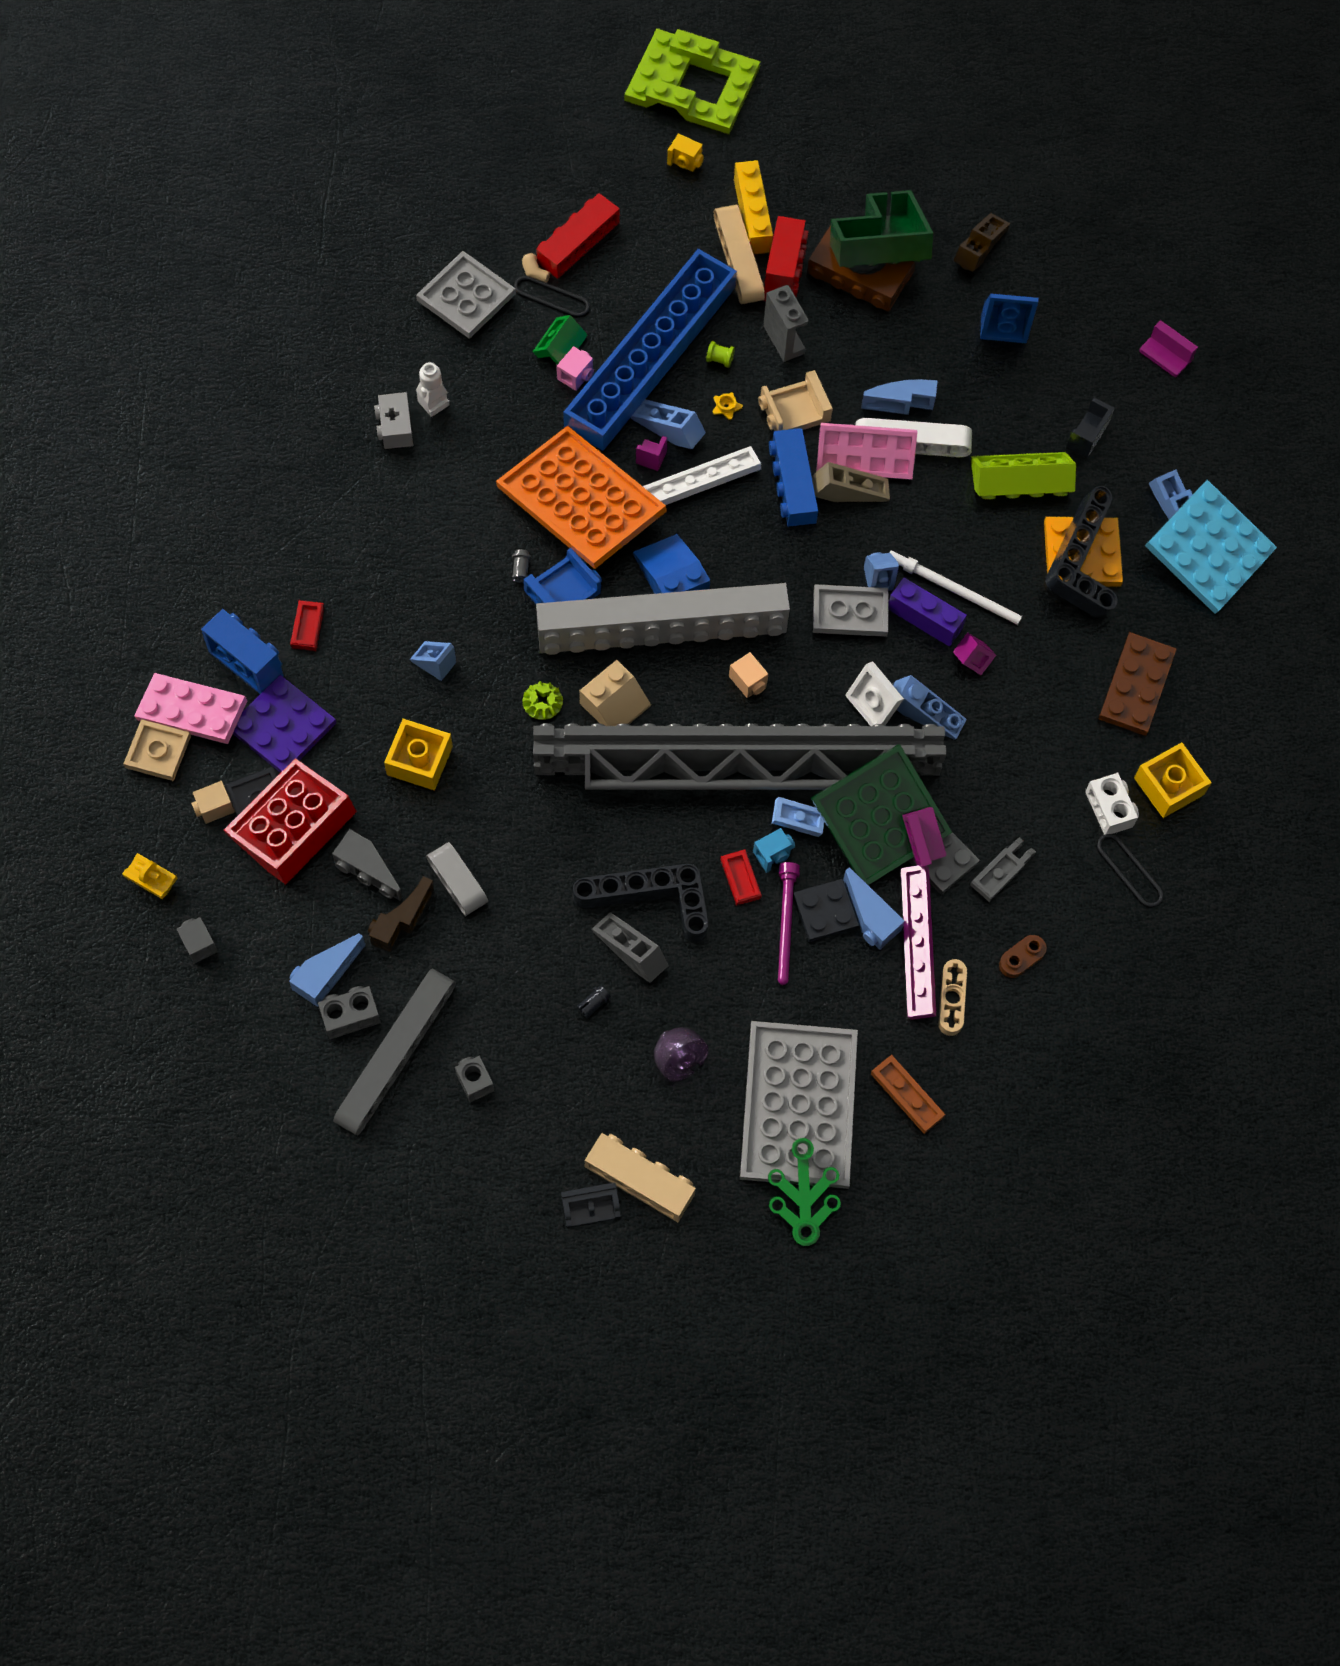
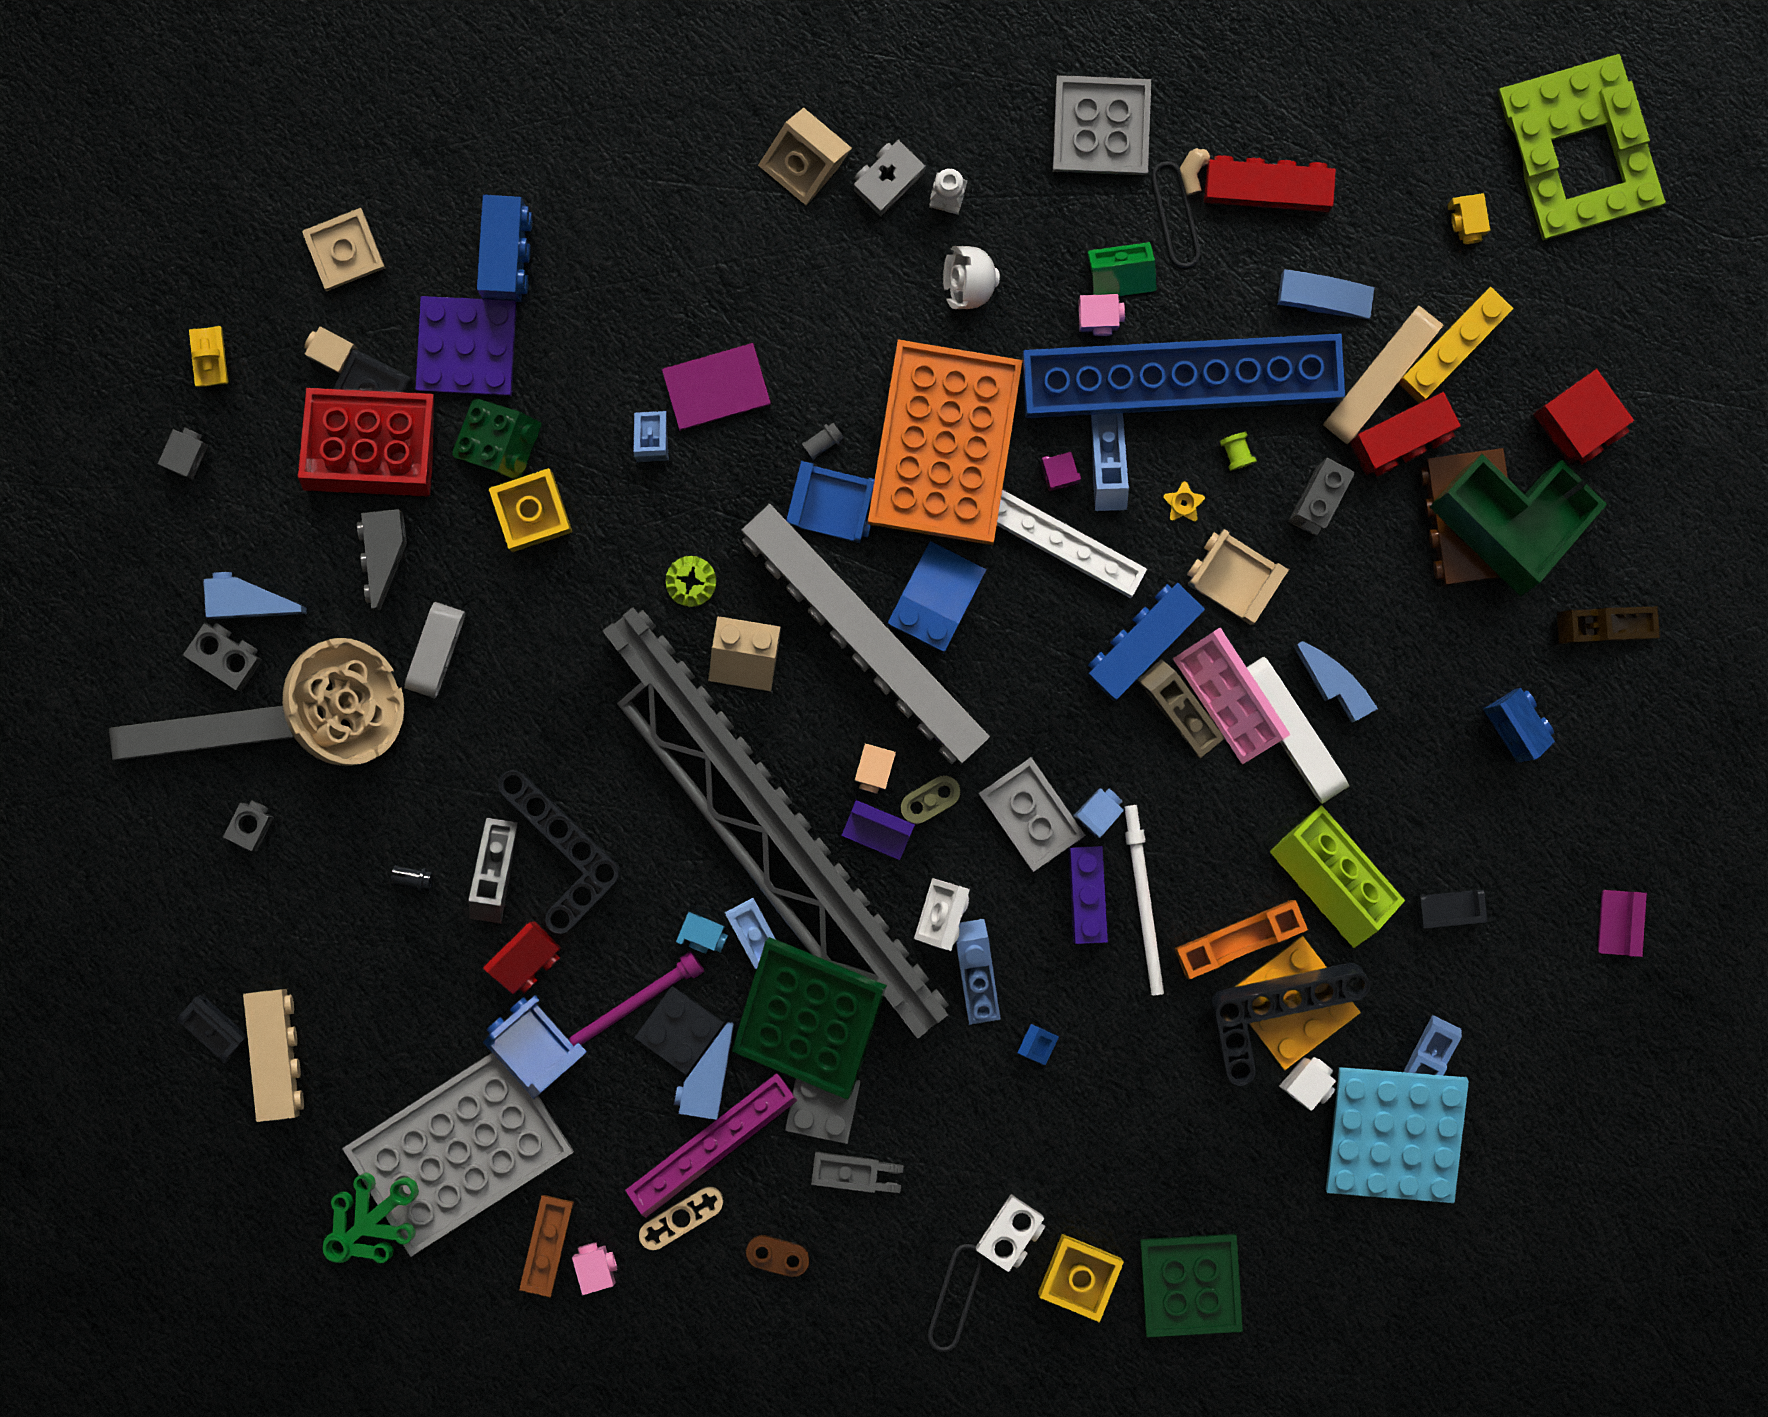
camera: 50 degrees right, 20 degrees up
bright pink plate [134,673,247,744] -> none
red tile [290,600,324,651] -> none
dark brown slope [368,876,434,952] -> none
clear purple cylinder [654,1027,708,1081] -> none
red tile [720,850,762,906] -> none
magenta panel [902,807,946,867] -> none
magenta panel [953,632,996,675] -> none
reddish brown plate [1098,632,1177,736] -> none
none -> tan brick [283,638,404,766]
none -> dark green bracket [453,399,542,480]
none -> red slope [483,921,562,994]
none -> panel [483,995,587,1099]
none -> bright pink brick [572,1243,617,1295]
none -> magenta tile [662,343,771,431]
none -> tan slope [758,108,852,205]
none -> dark purple panel [841,800,915,860]
none -> olive plate [901,776,960,824]
none -> white cylinder [943,246,999,309]
none -> blue plate [1018,1024,1059,1065]
none -> dark green plate [1140,1234,1243,1337]
none -> orange arch [1174,900,1308,979]
none -> medium blue slope [1277,269,1374,319]
none -> white brick [1279,1057,1336,1111]
none -> red brick [1533,369,1634,465]

